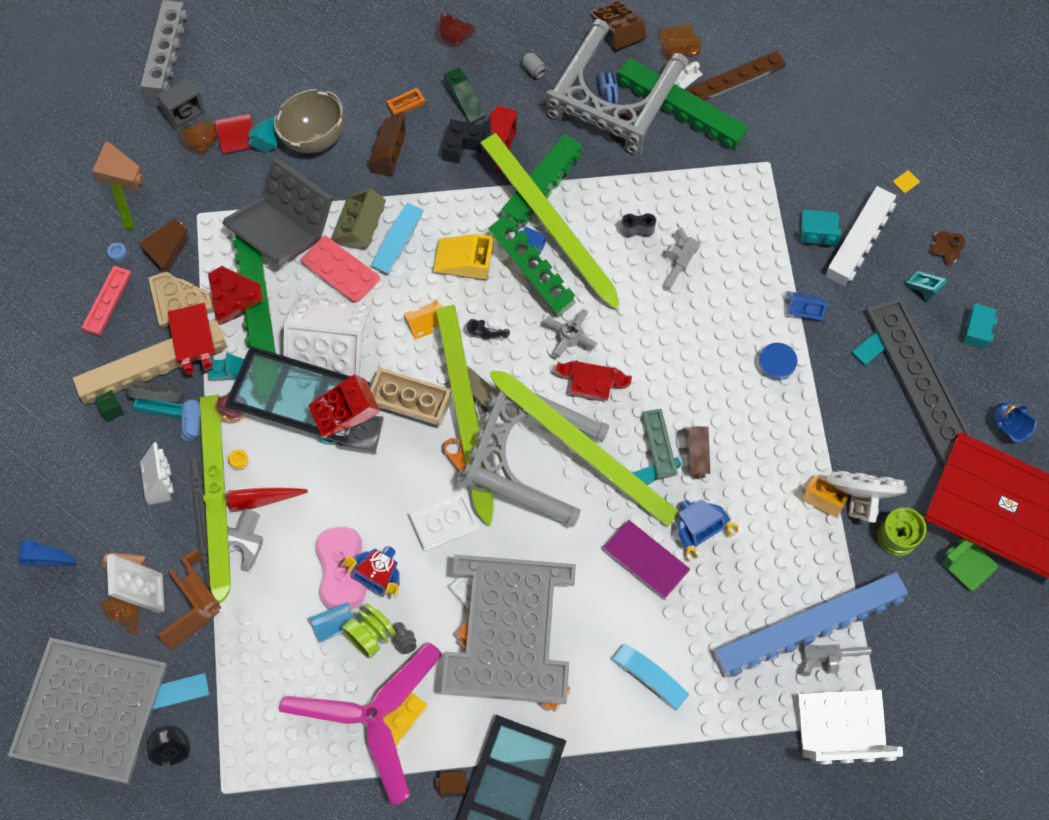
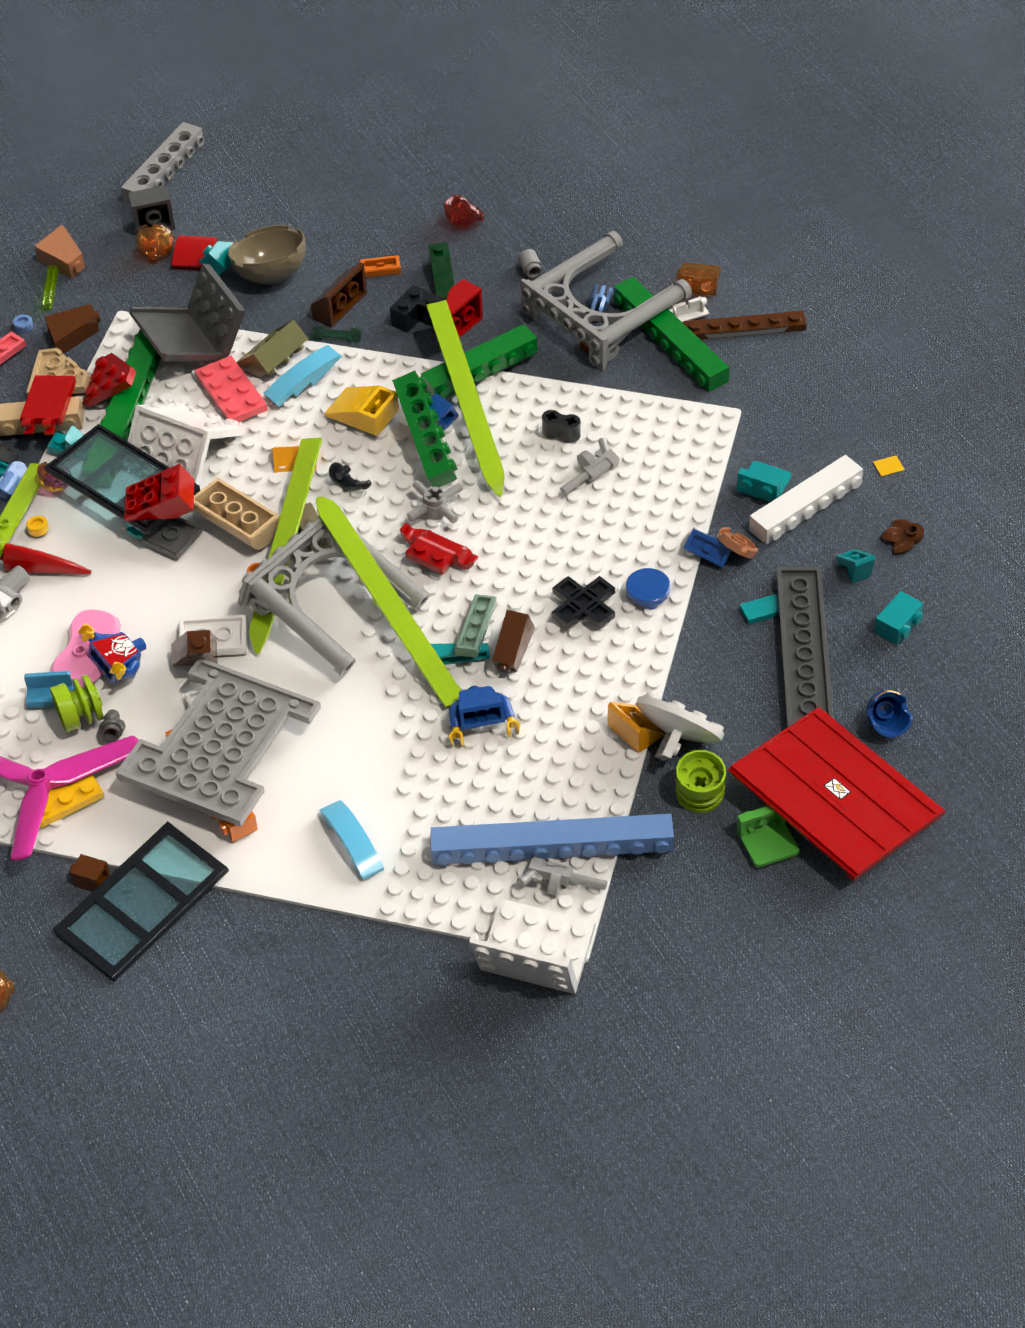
camera: 25 degrees right, 15 degrees down
reddish brown slope [590,0,647,50] -> none
magenta tile [603,520,690,600] -> none
none -> reddish brown slope [171,630,218,667]
none -> clear green bar [312,326,362,342]
none -> black plate [552,576,615,629]
none -> nougat tile [717,527,758,558]

